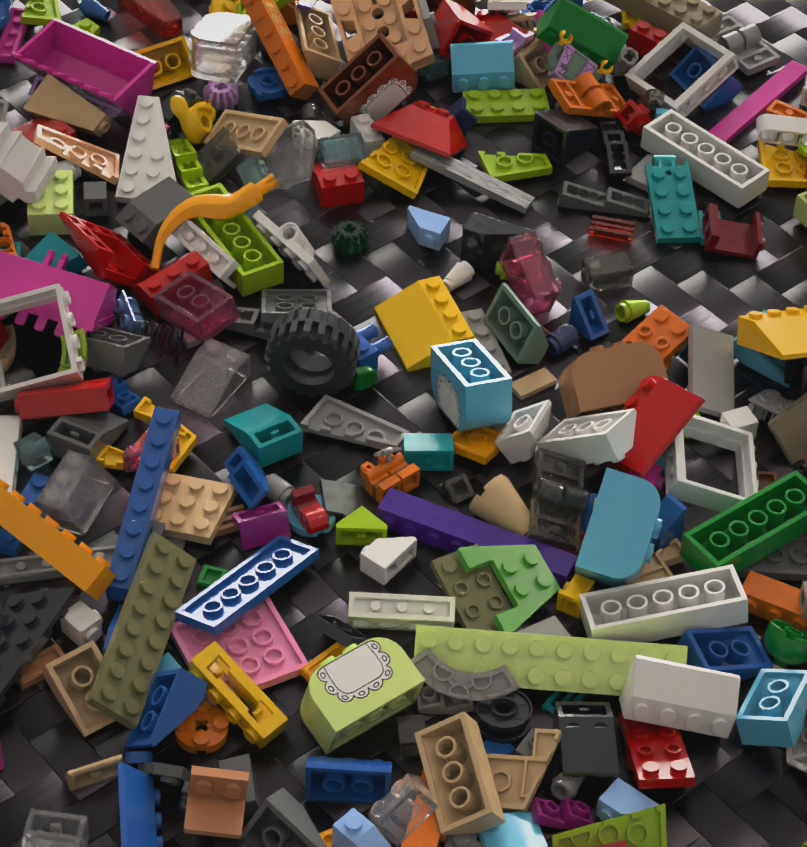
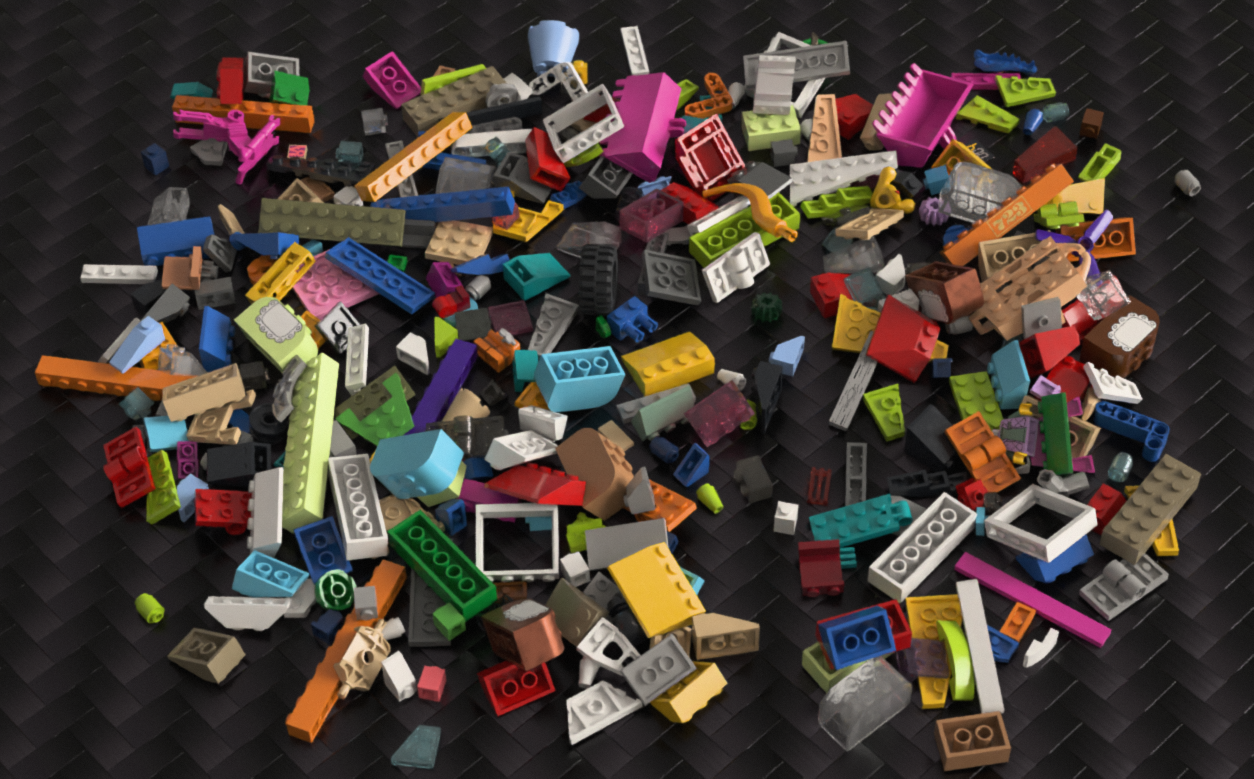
camera: 90 degrees right, 5 degrees up
none -> clear pink tile [488,300,533,336]
none -> light grey slope [623,467,655,514]
none -> white brick [774,501,798,535]
none -> dark azure brick [923,165,952,195]

